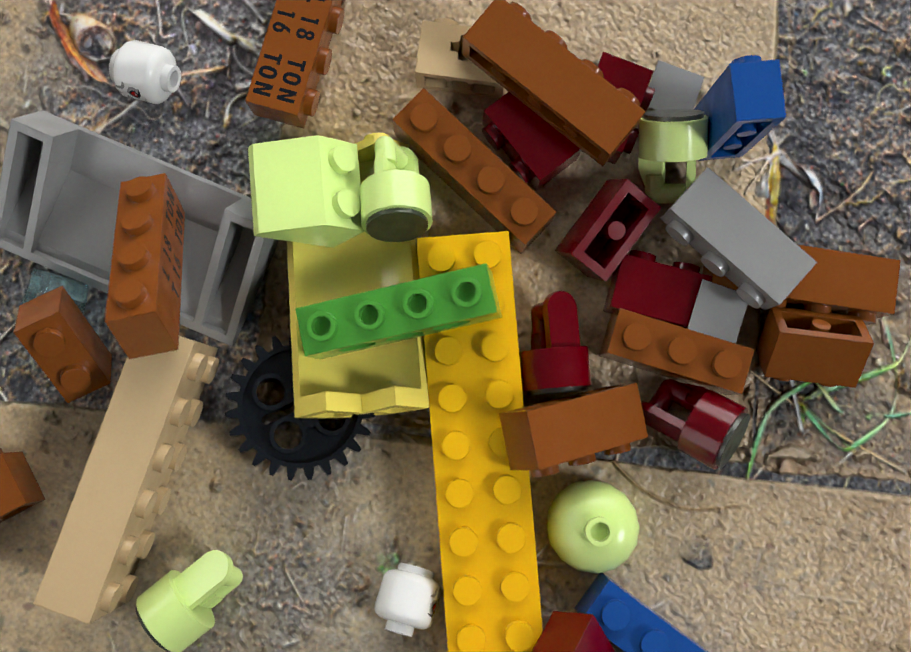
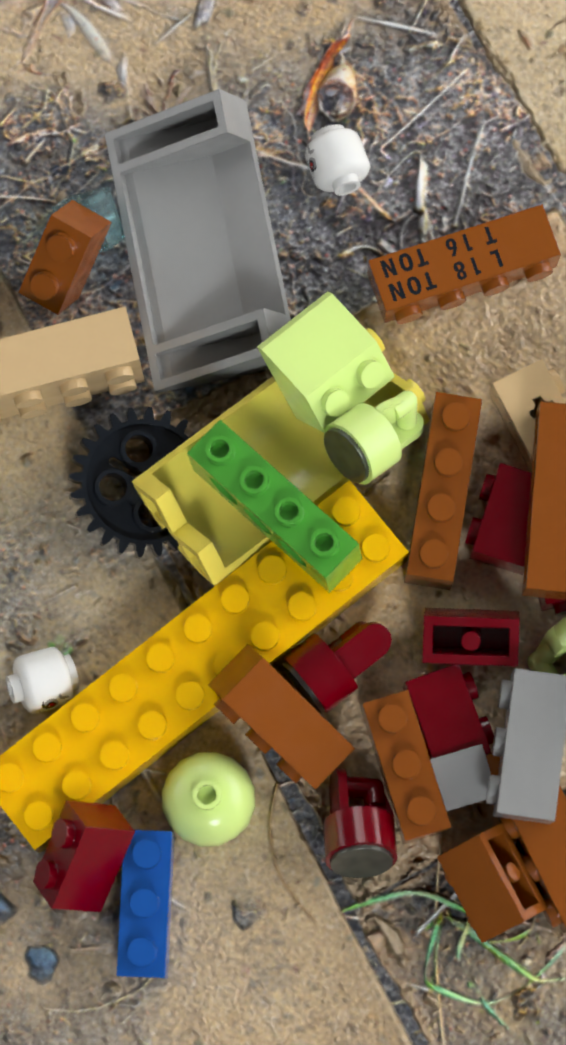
camera: 60 degrees right, 5 degrees down
dark orange brick [105,173,185,360] -> none

